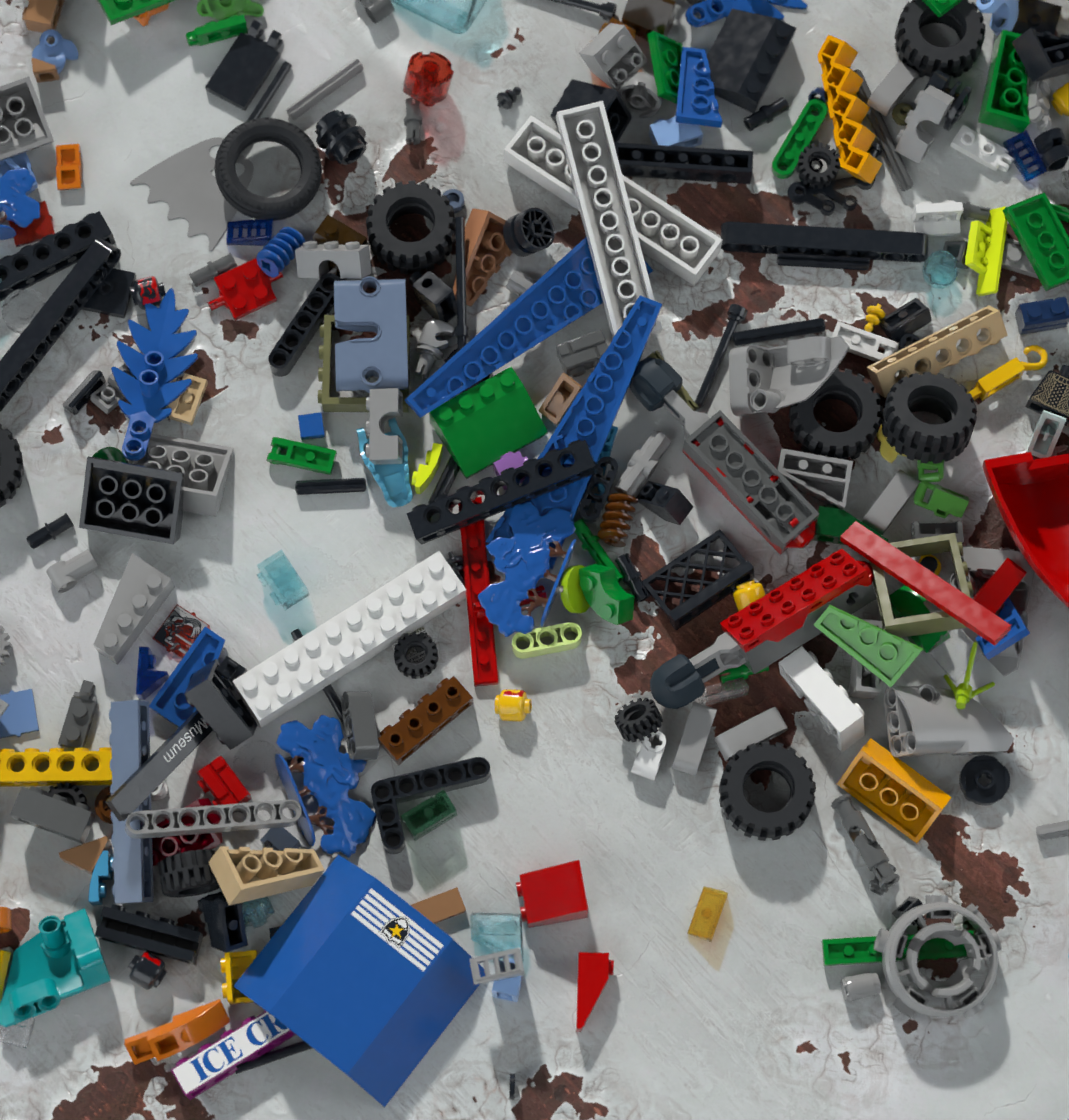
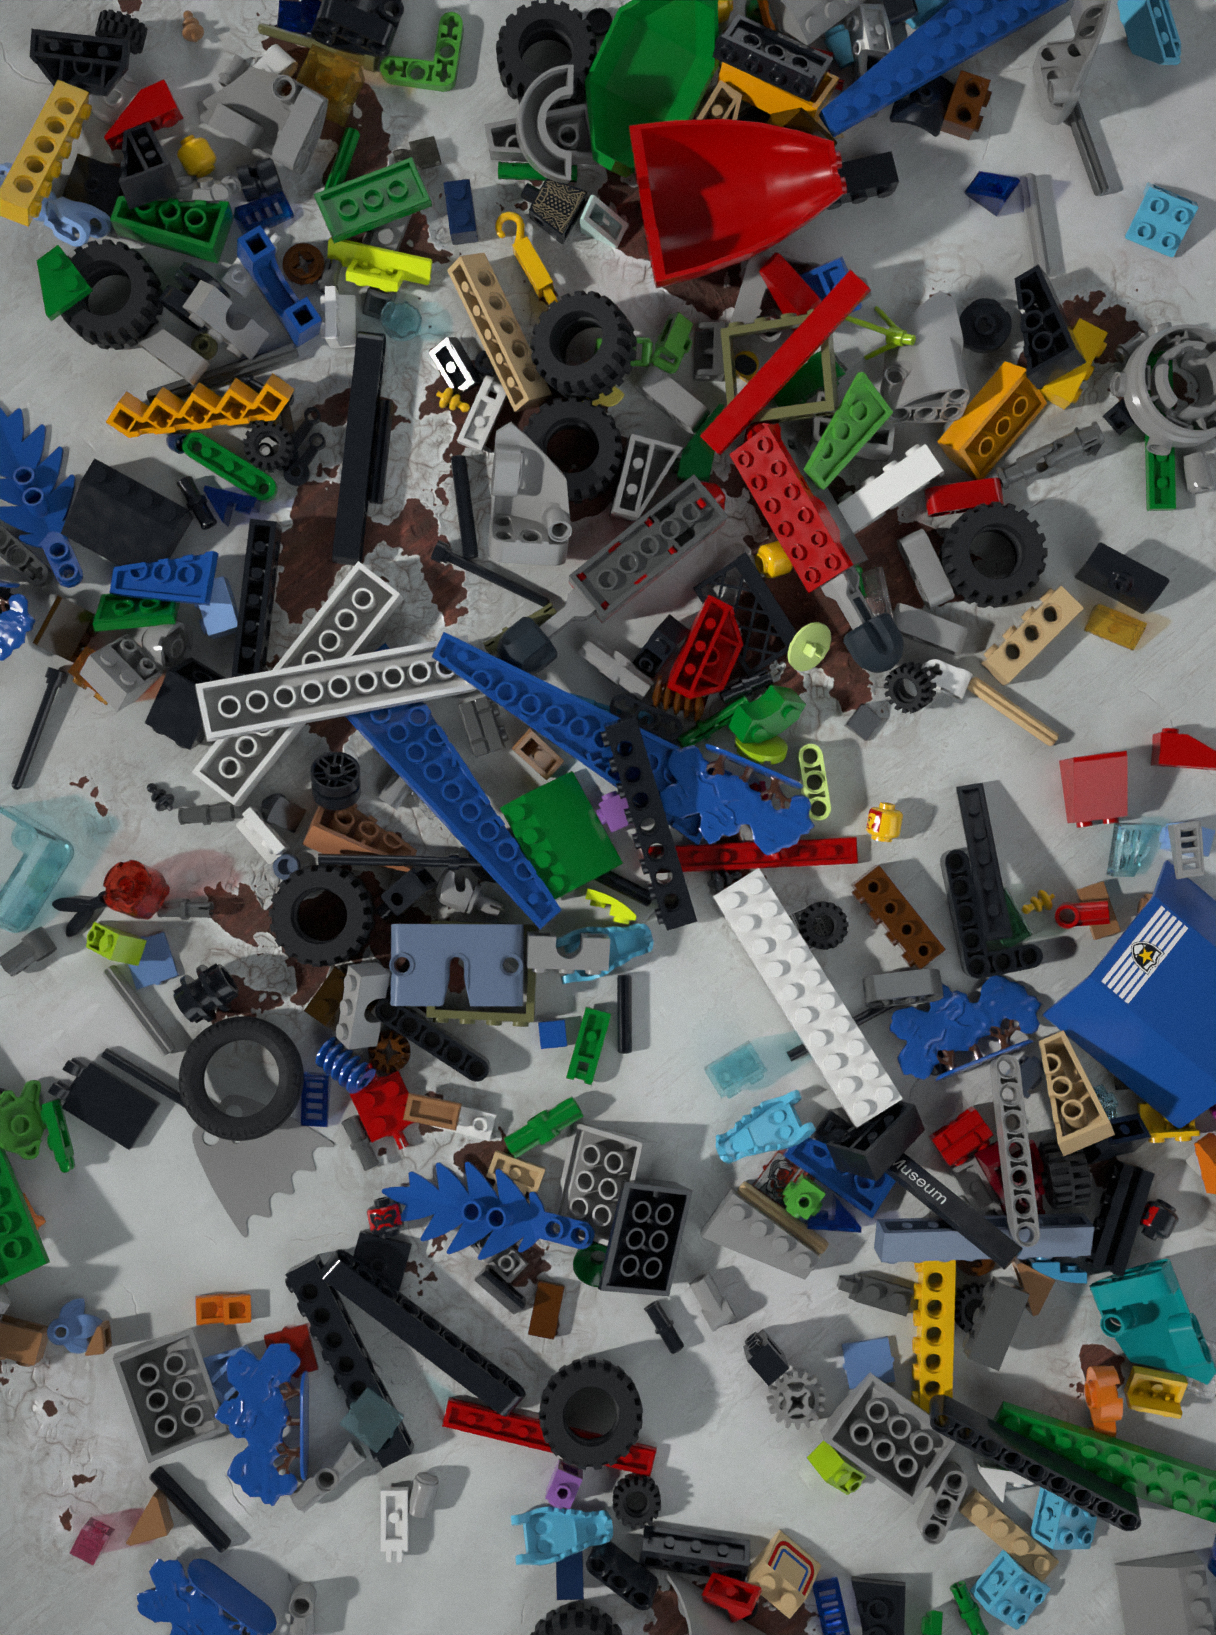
camera: 85 degrees left, 15 degrees up
none -> black piece [52,890,116,937]
none -> lime slope [86,922,146,966]
none -> medium blue piece [128,932,179,990]
none -> dark grey pin [178,804,235,825]
none -> clear blue slope [203,485,261,527]
none -> white bracket [236,807,290,864]
none -> blue arch [237,225,322,348]
none -> black tile [261,793,307,833]
none -> reddish brown gear [282,243,325,286]
none -> reddish brown gear [368,1030,411,1073]
none -> medium nougat tile [403,1093,462,1131]
none -> white hinge [432,1105,497,1141]
none -> green piece [504,1096,584,1159]
none -> reddish brown tile [528,1280,565,1340]
none -> red wedge [667,595,743,699]
none -> medium azure animal [716,1090,816,1164]
none -> tan axle [737,1181,829,1254]
none -> black brick [743,1330,789,1386]
none -> bright green brick [783,1173,826,1220]
none -> yellowish green piece [787,622,831,672]
none -> black slope [844,703,881,741]
none -> red beam [924,477,1004,517]
none -> light grey hinge [950,1155,1004,1216]
none -> black tile [956,783,1013,941]
none -> tan axle [967,677,1059,746]
none -> tan brick [981,585,1084,686]
none -> black wedge [1014,264,1086,390]
none -> yellow hair [1021,890,1055,914]
none -> yellow brick [1039,318,1108,410]
none -> red piece [1055,900,1110,929]
none -> black shield [1074,542,1170,614]

